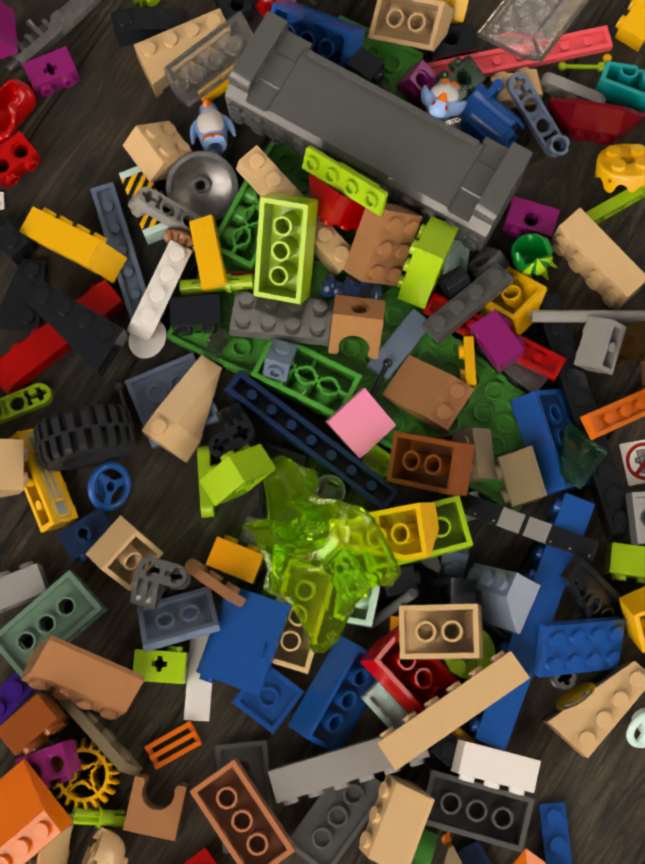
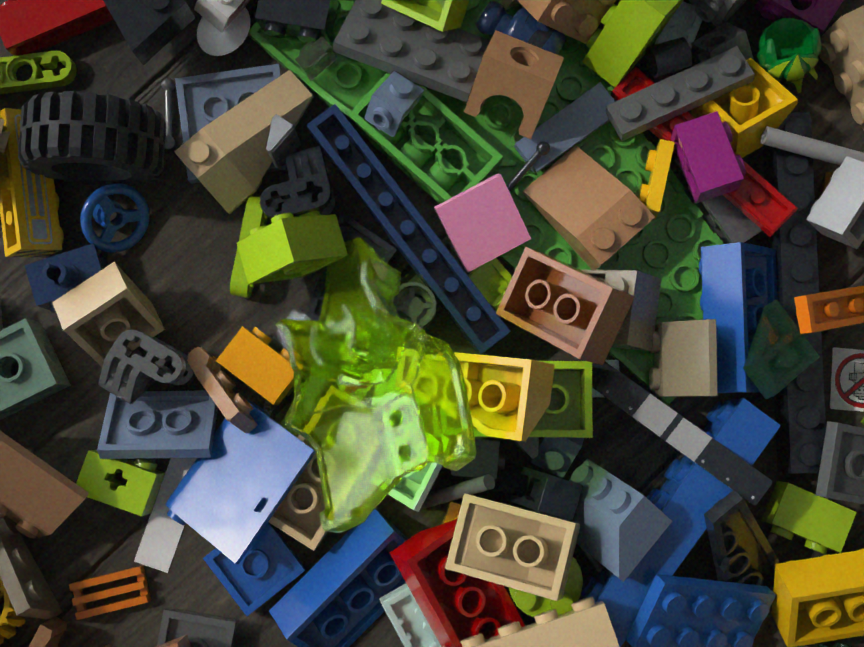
camera: 15 degrees right, 5 degrees up
none -> flat silver slope [266,114,301,169]

